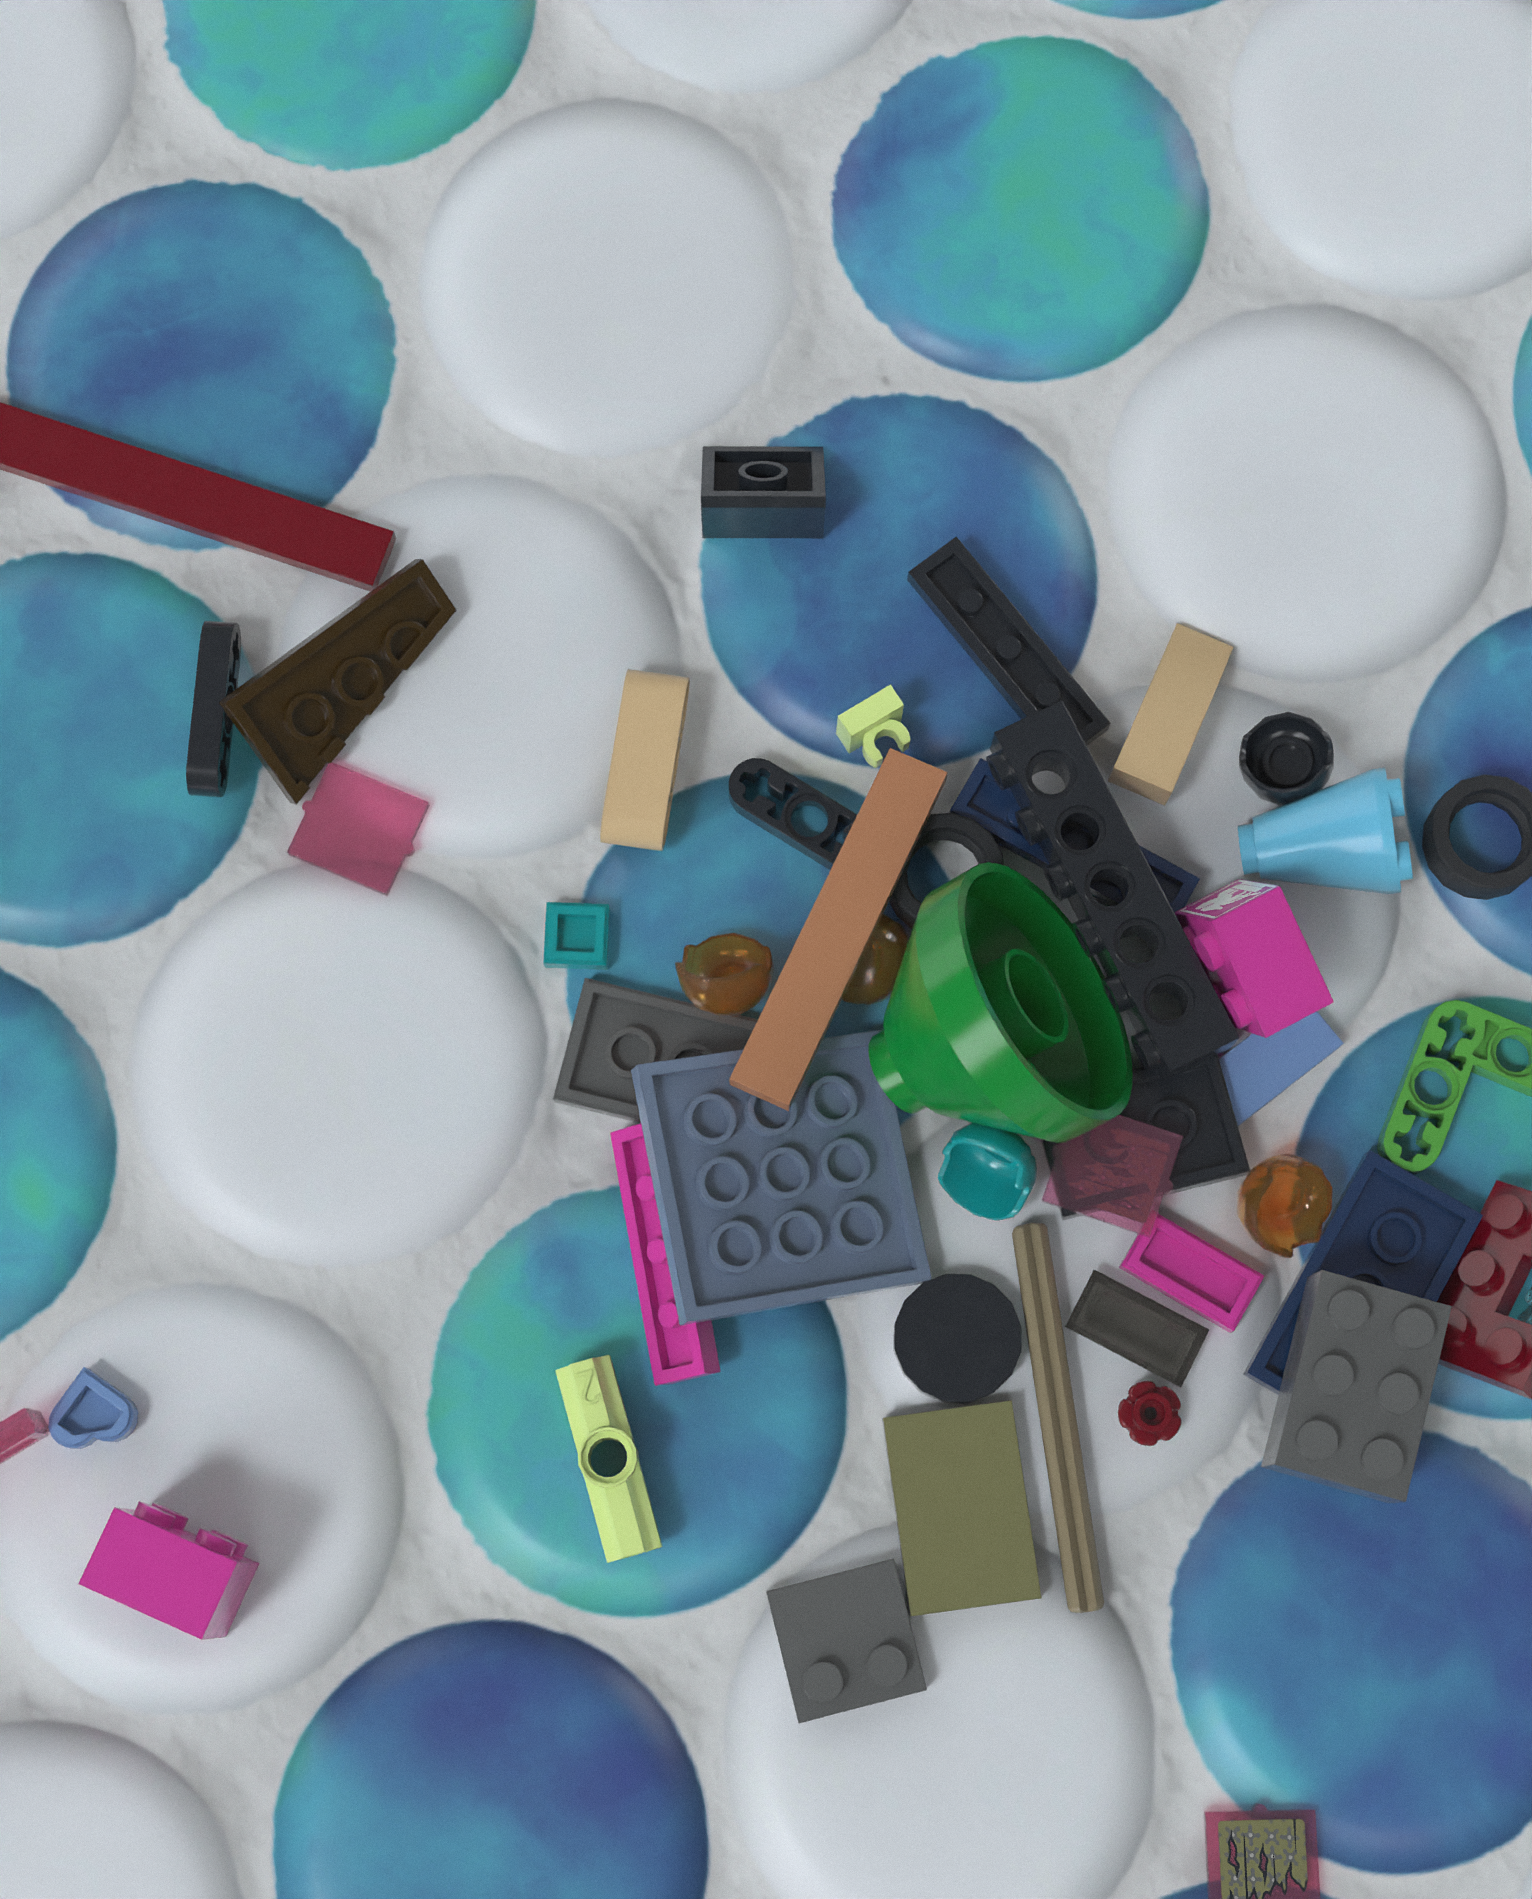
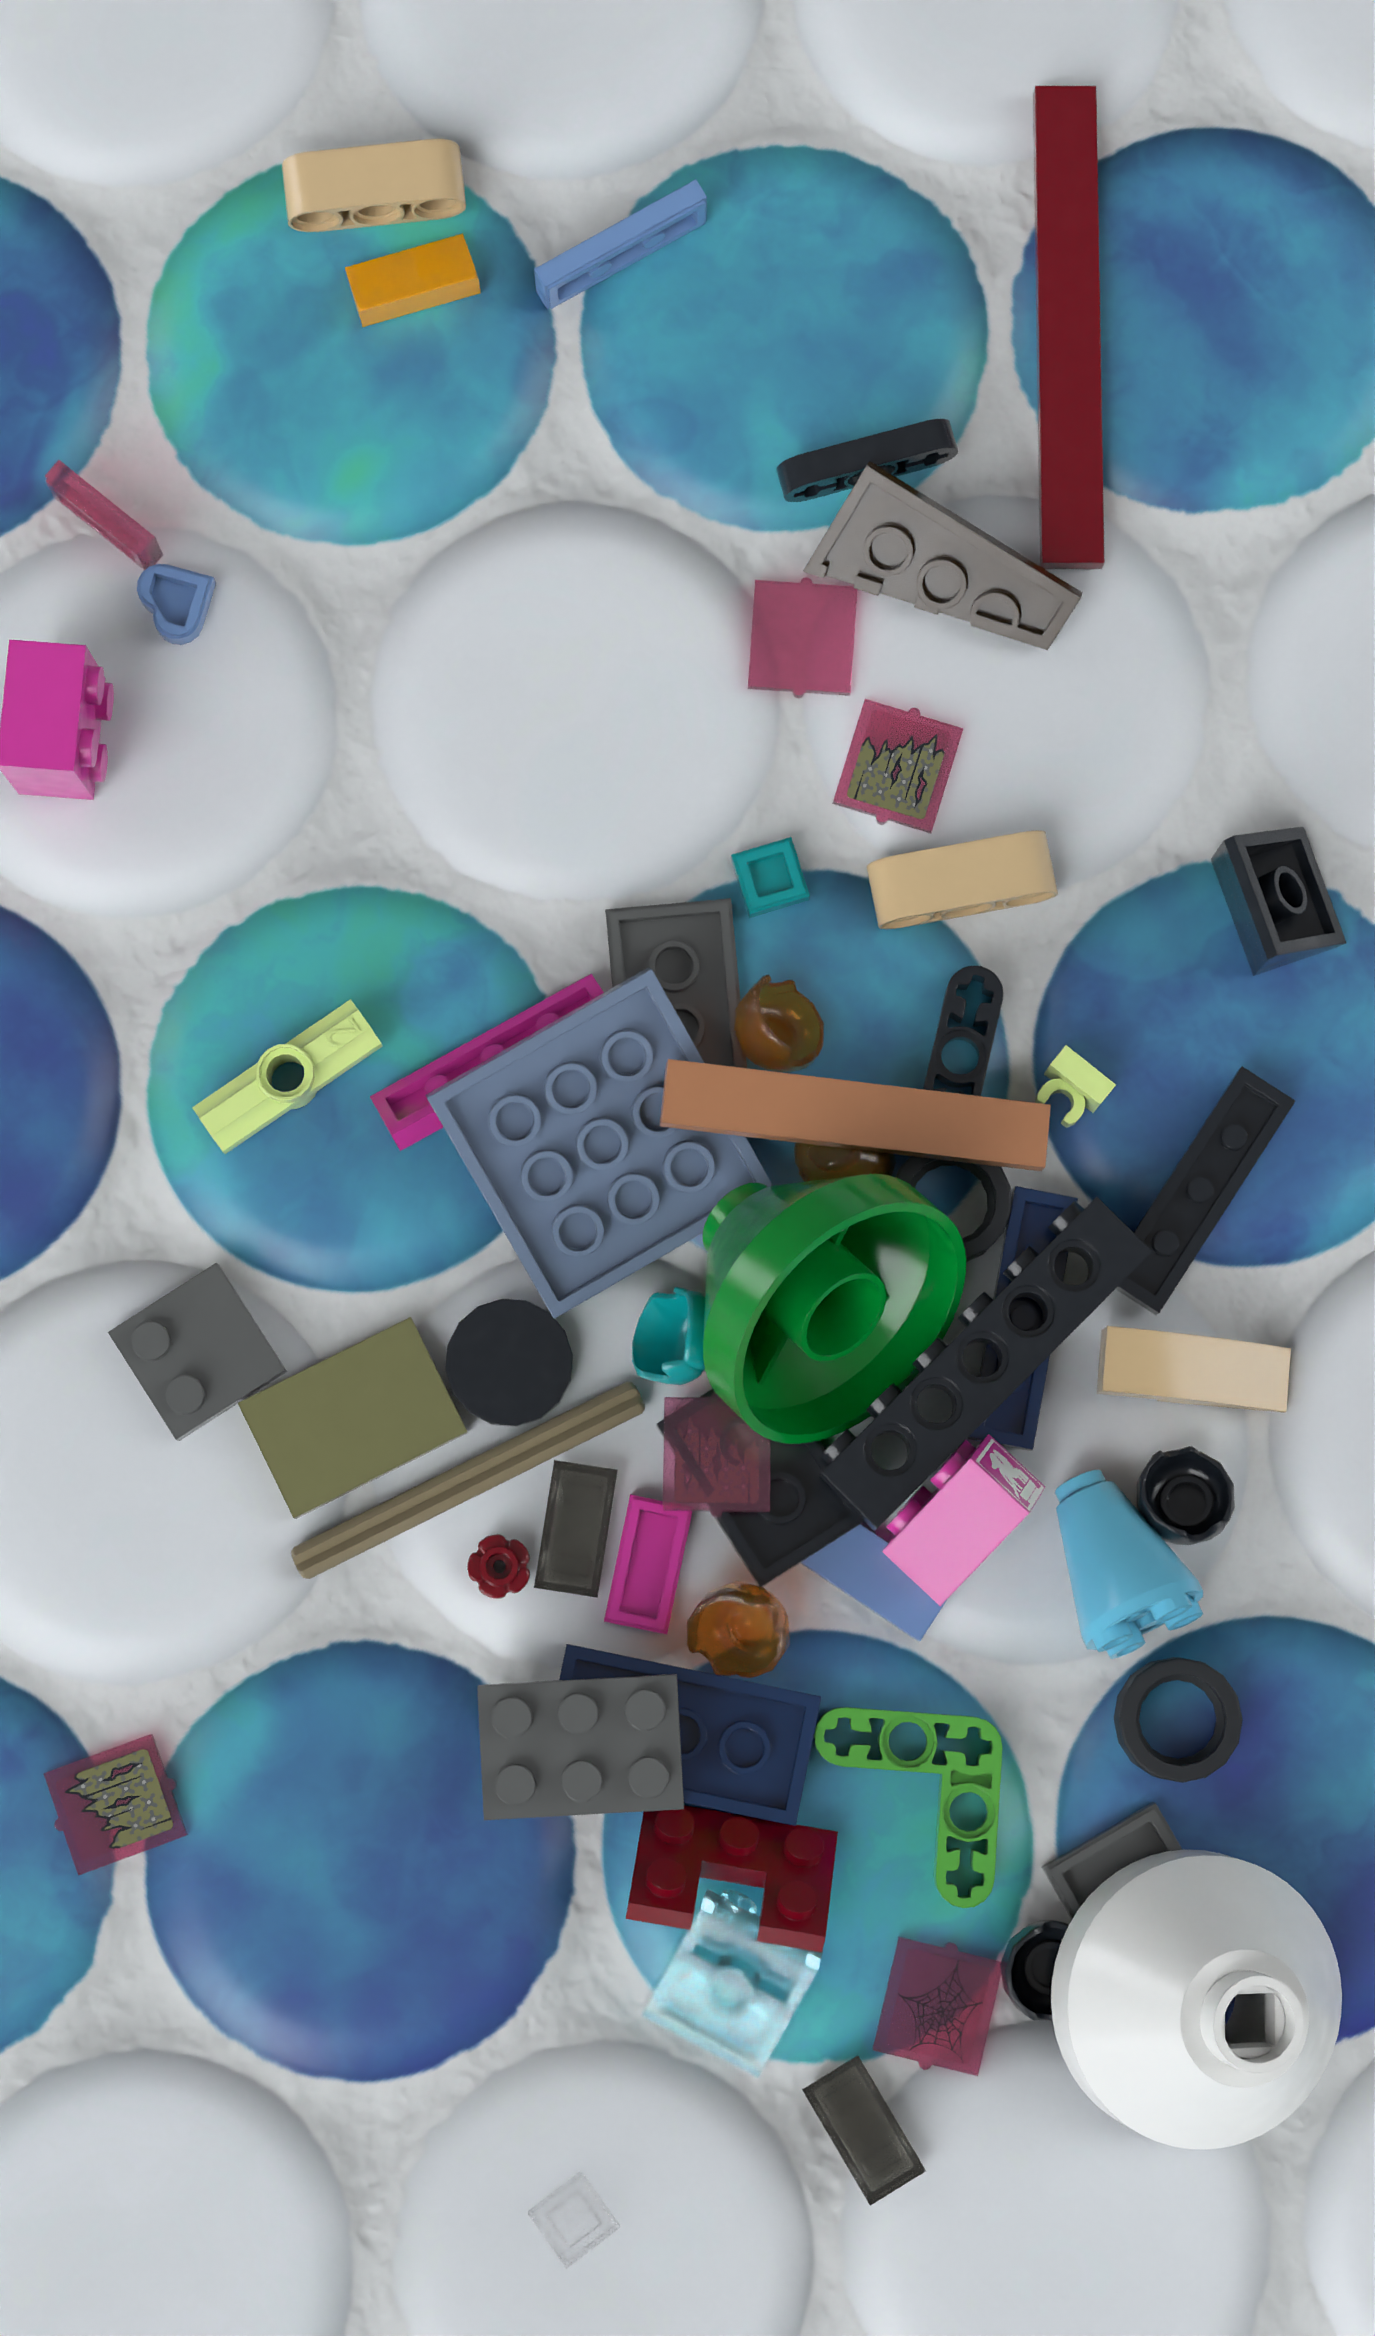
camera: 70 degrees right, 5 degrees up
none -> piece [832,699,963,834]

